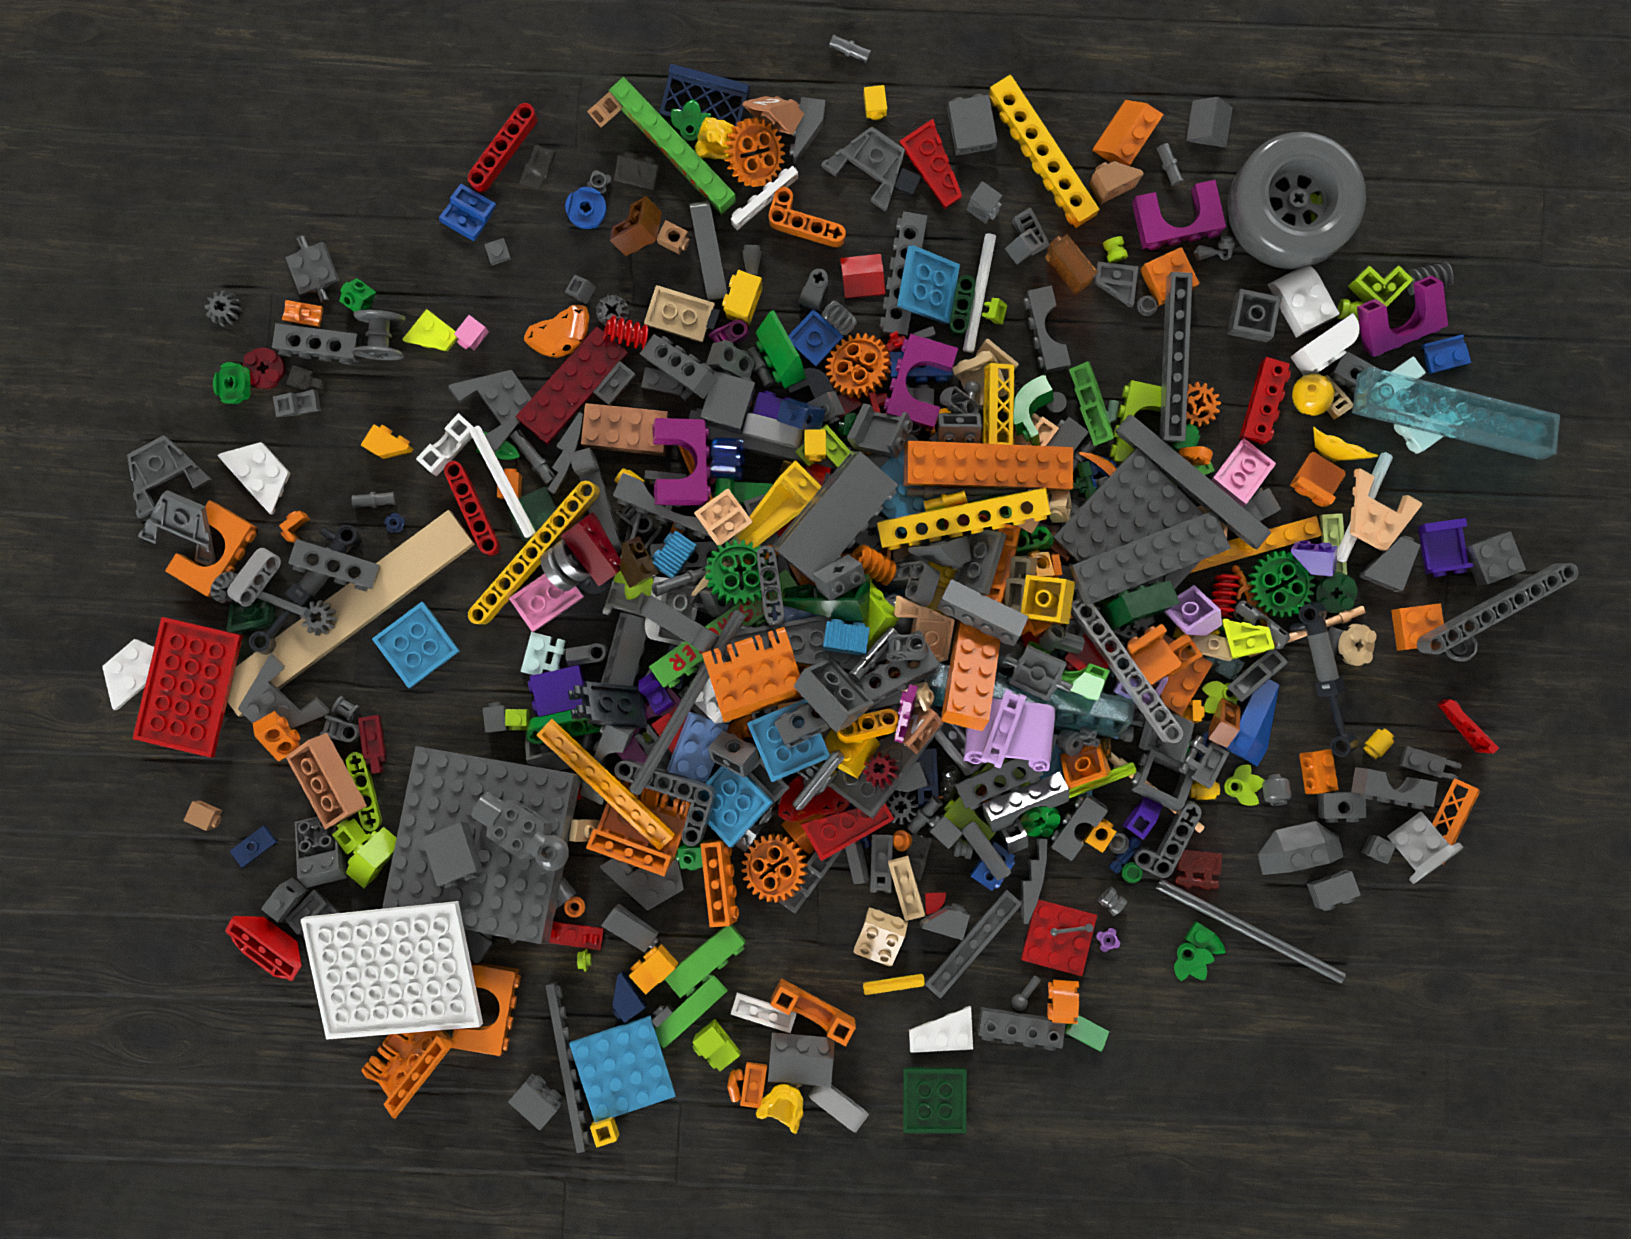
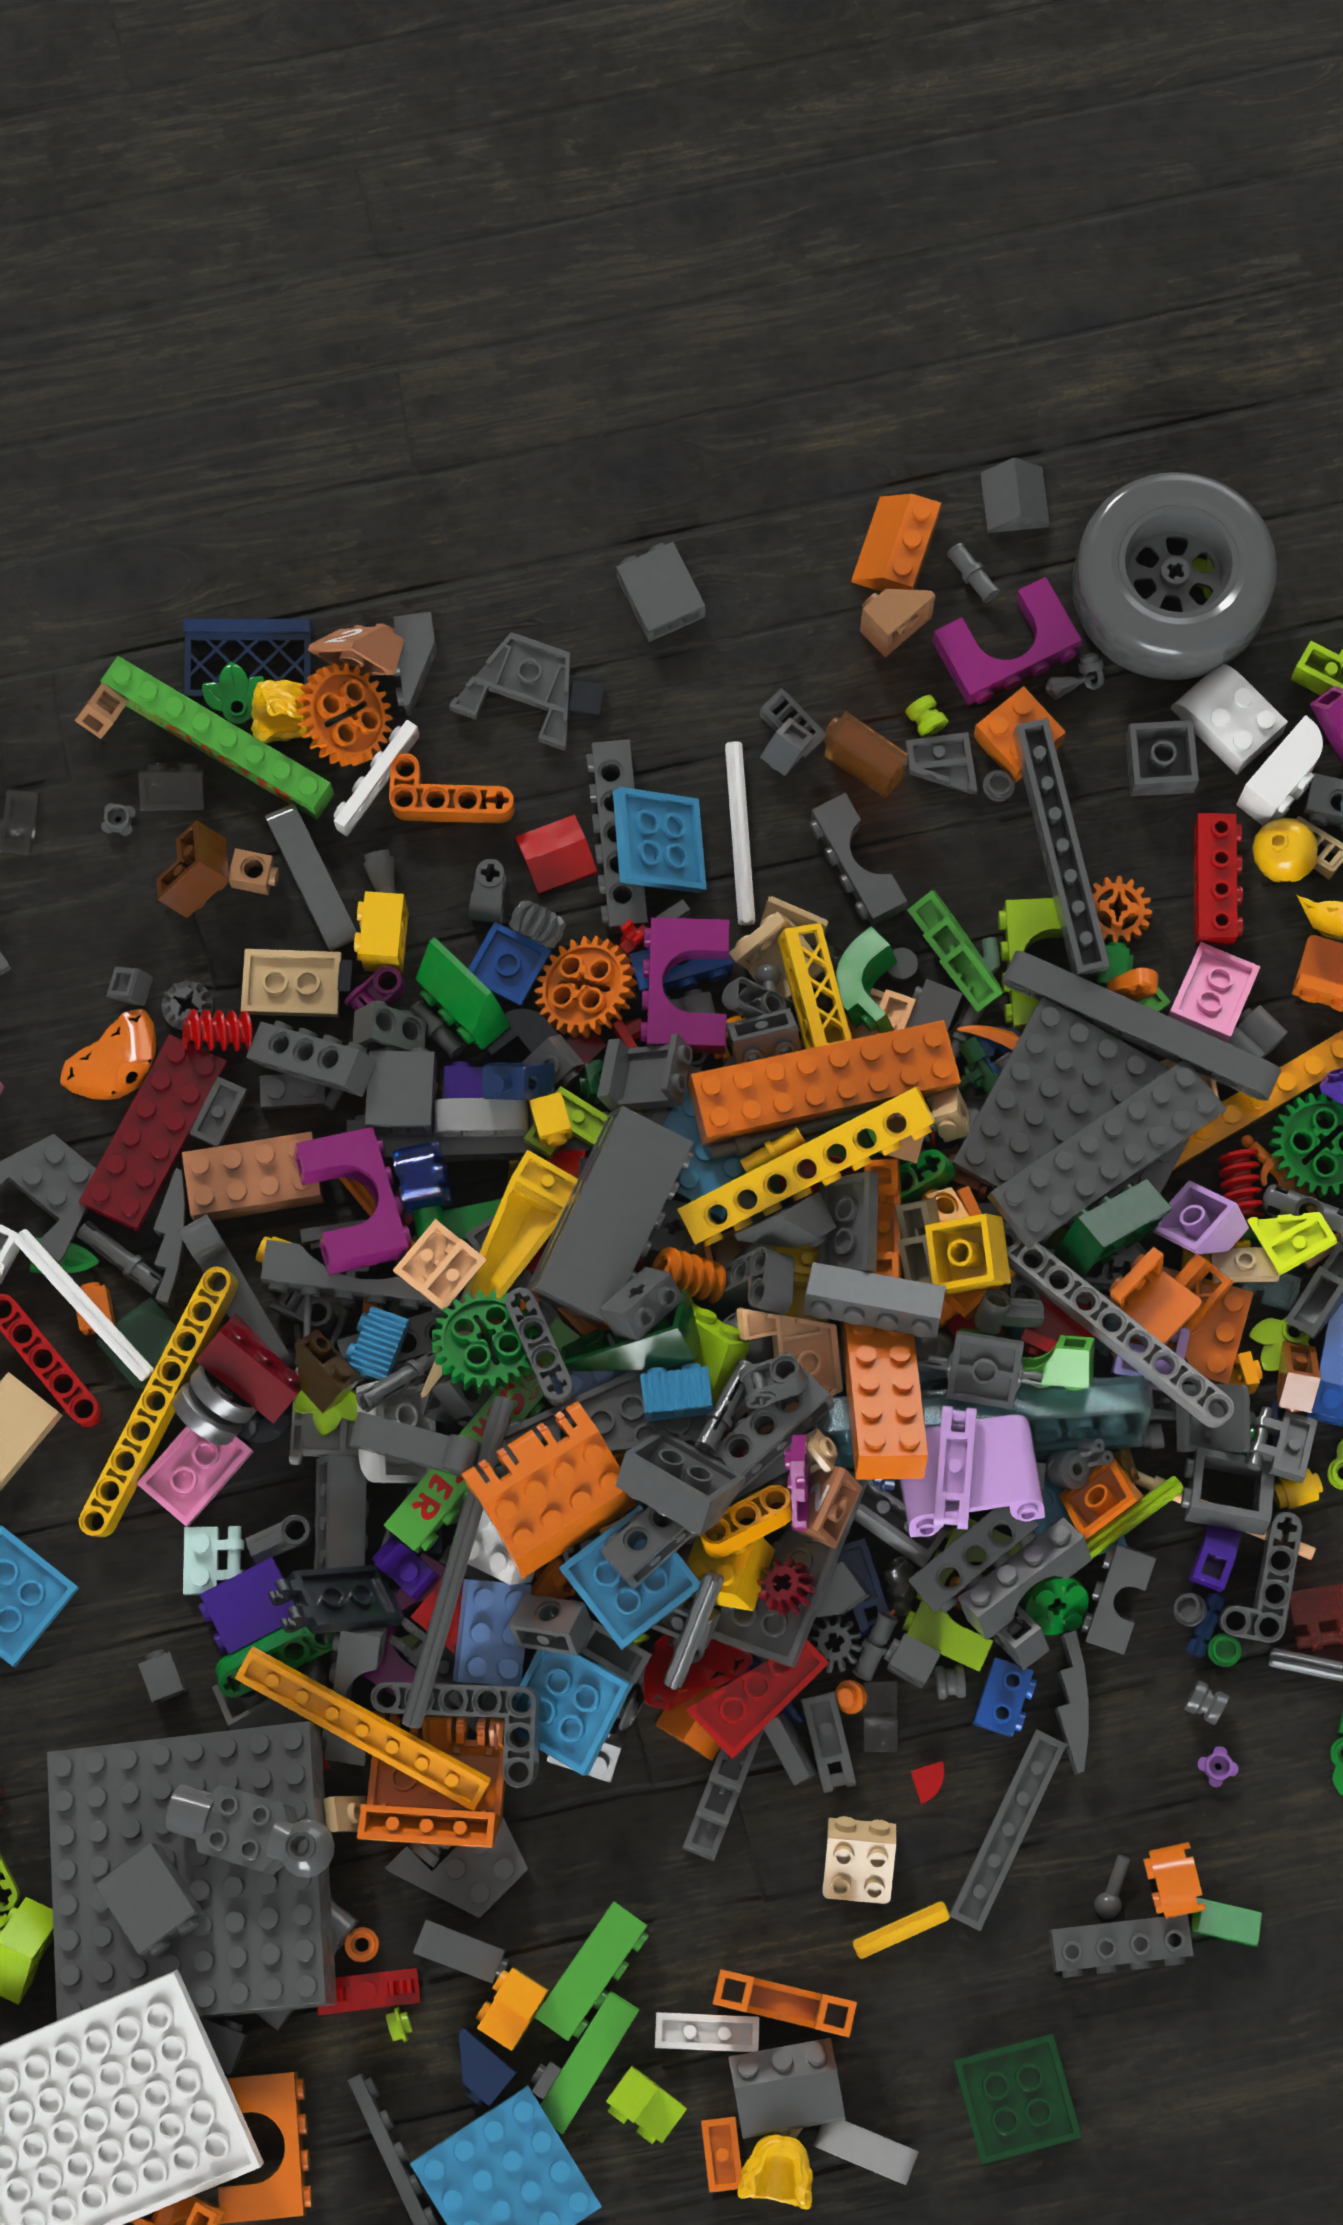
camera: 10 degrees left, 10 degrees down
lime brick [505,709,531,730] -> none
blue plate [565,187,607,229] -> none
green brick [676,838,706,870] -> none
orange brick [700,839,739,927] -> none
orange arm [727,1069,744,1102] -> none
orange gear [741,834,808,902] -> none
dark grey pin [829,34,871,63] -> none
yellow brick [863,85,887,120] -> none
tan plate [888,856,925,921] -> none
red wing [899,119,962,209] -> none
white wing [909,1006,973,1052] -> none
dark grey slope [919,903,970,940] -> none
dark green beam [948,275,976,337] -> none
dark grey slope [961,821,1011,880] -> none
dark grey brick [967,181,1002,224] -> none
lime tile [982,298,1007,325] -> none
yellow brick [988,74,1100,228] -> none
red plate [1021,899,1097,976] -> none
dark grey hinge [1050,923,1094,936] -> none
light orange brick [1083,818,1116,853] -> none
lime wheel [1337,299,1364,322] -> none

